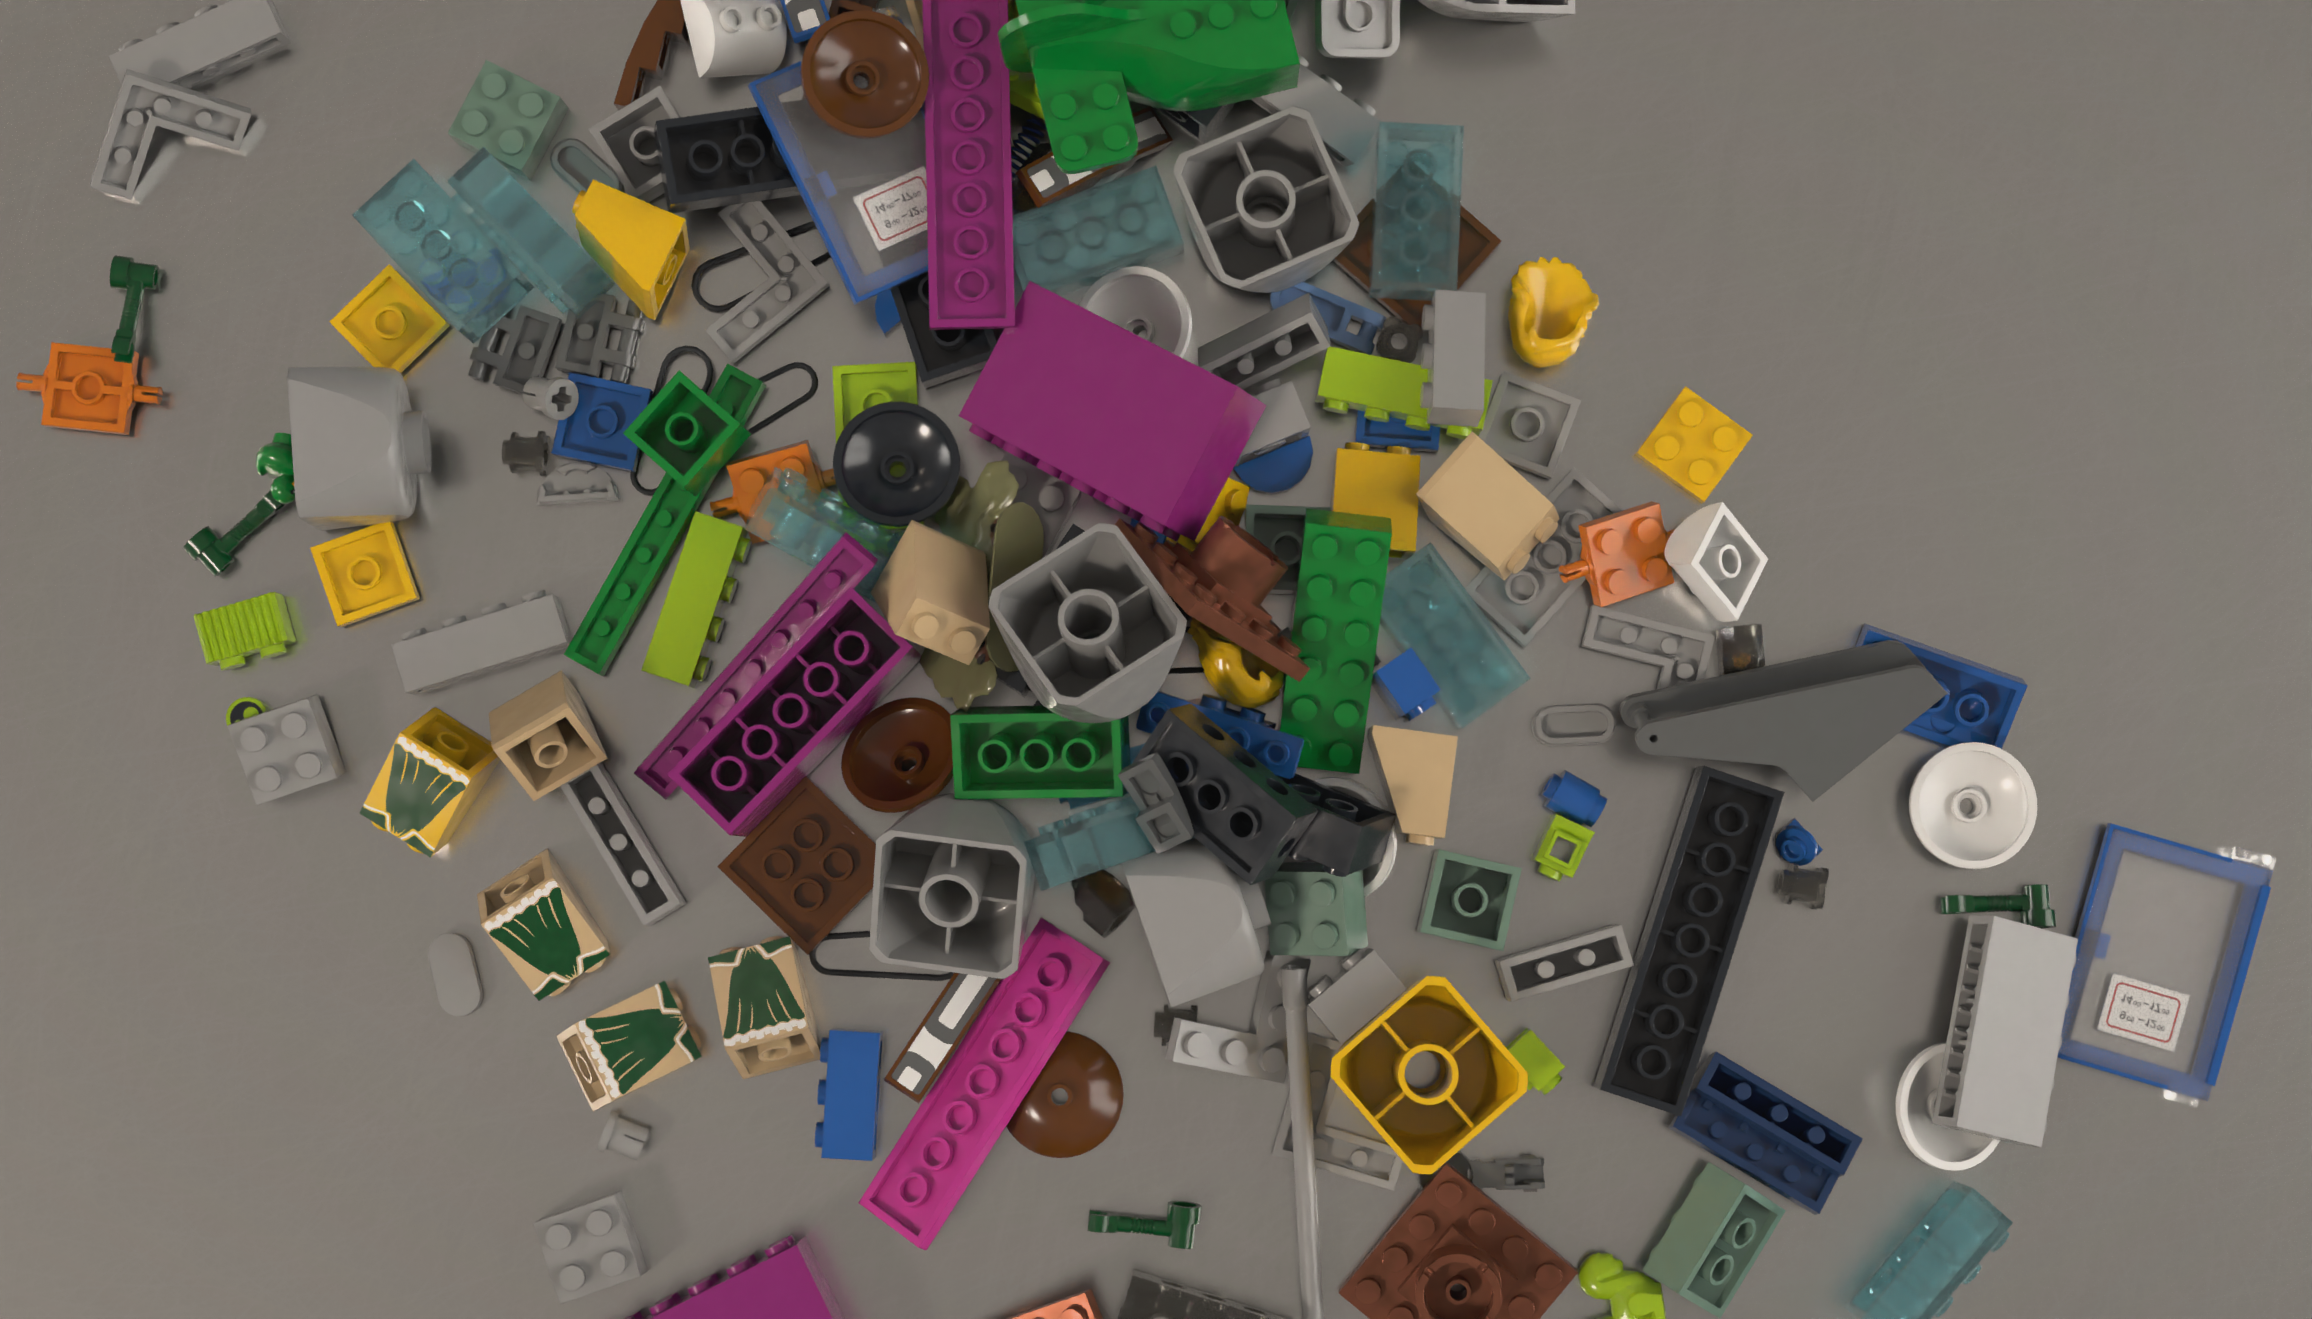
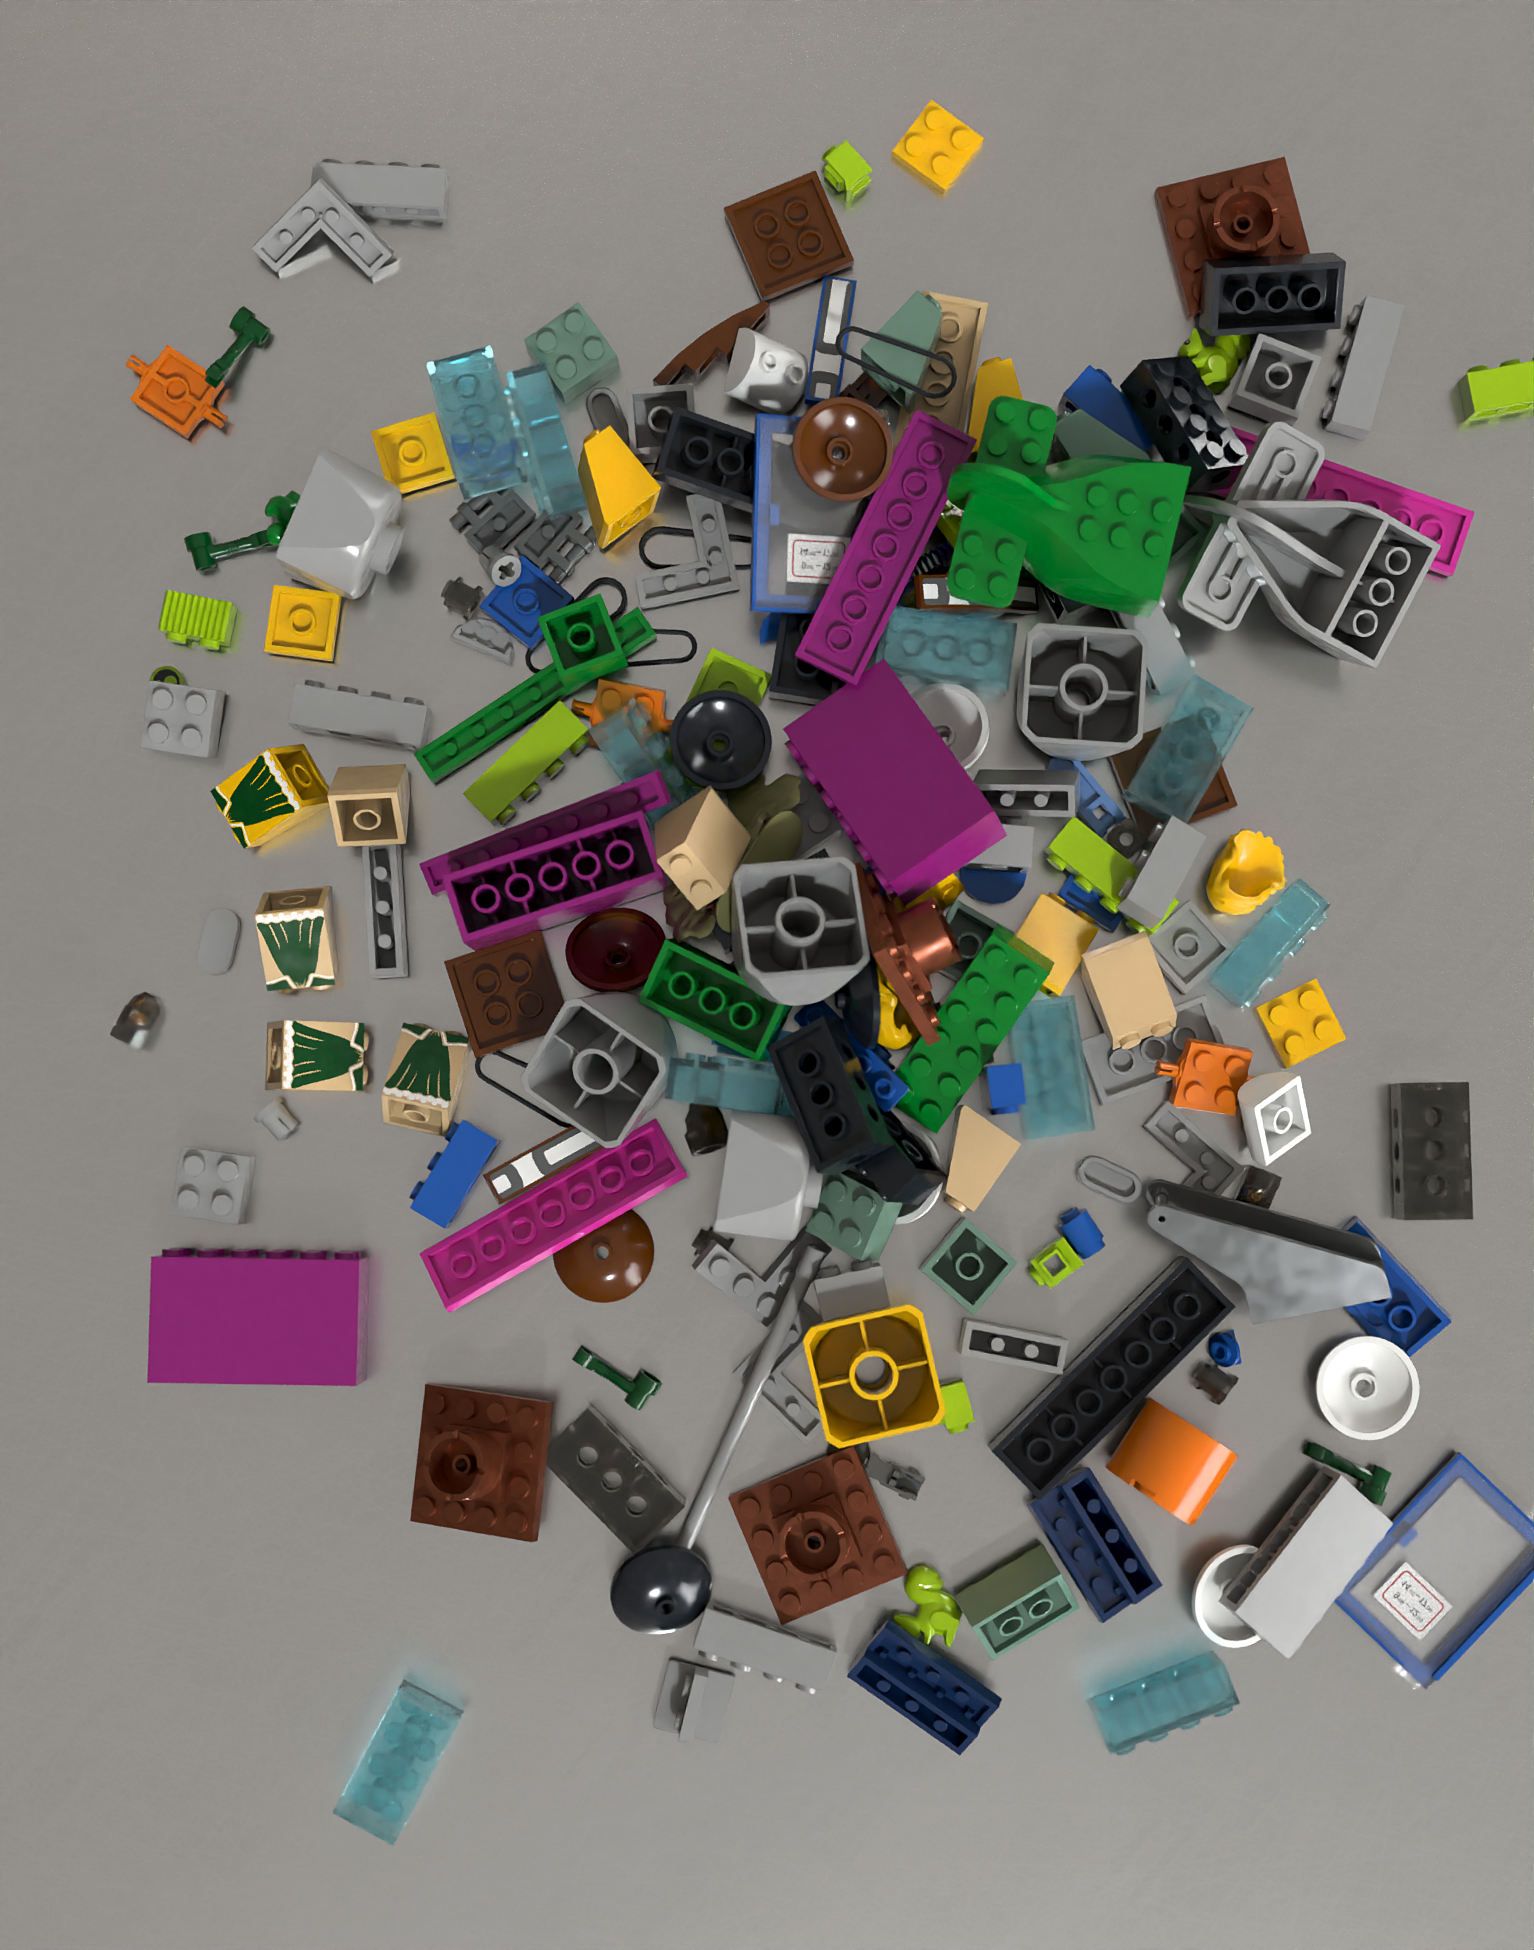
camera: 25 degrees right, 0 degrees up
dark grey slope [1118,752,1194,854] -> none
none -> clear smoke rock [110,992,161,1050]
none -> black dish [834,946,880,1049]
none -> orange brick [1105,1398,1238,1526]
none -> clear light blue brick [1206,878,1331,1008]
none -> clear smoke brick [1391,1082,1473,1220]

